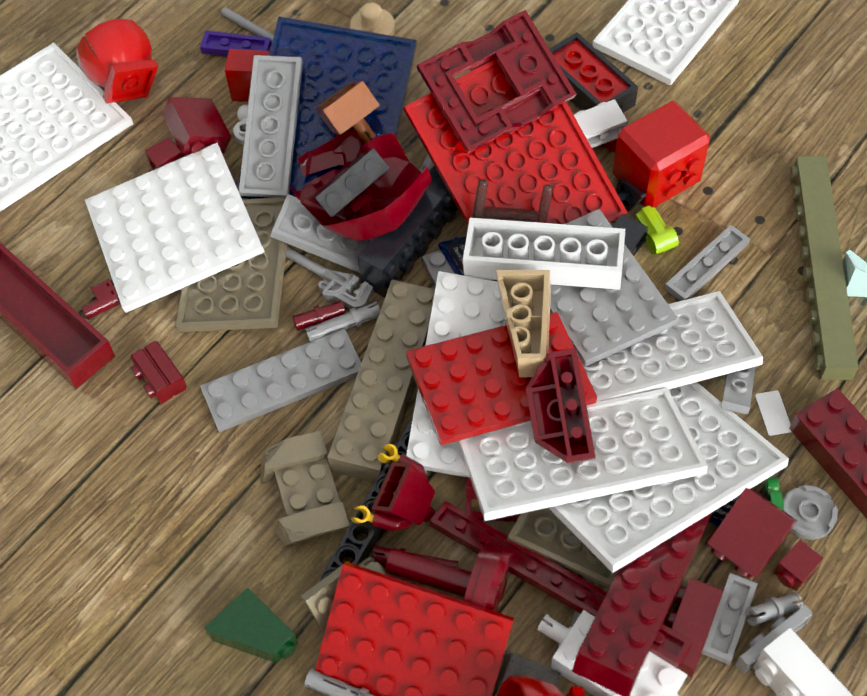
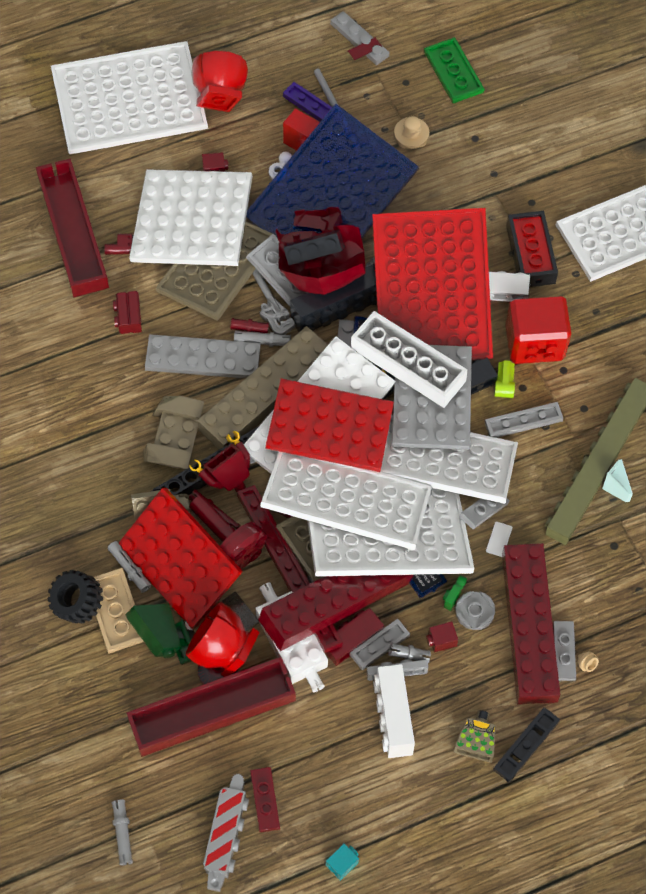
camera: 25 degrees right, 5 degrees up
dark red brick [162,97,232,154] -> none
dark green slope [204,588,298,663] -> none
light grey plate [239,55,303,198] -> none
brick [315,80,380,144] -> none
dark red piece [417,10,576,154] -> none
clear smoke plate [472,179,553,223] -> none
tan wedge [496,270,551,377] -> none
dark red wedge [526,348,596,464] -> none
black piece [615,178,646,212] -> none
dark red brick [707,487,798,578] -> none

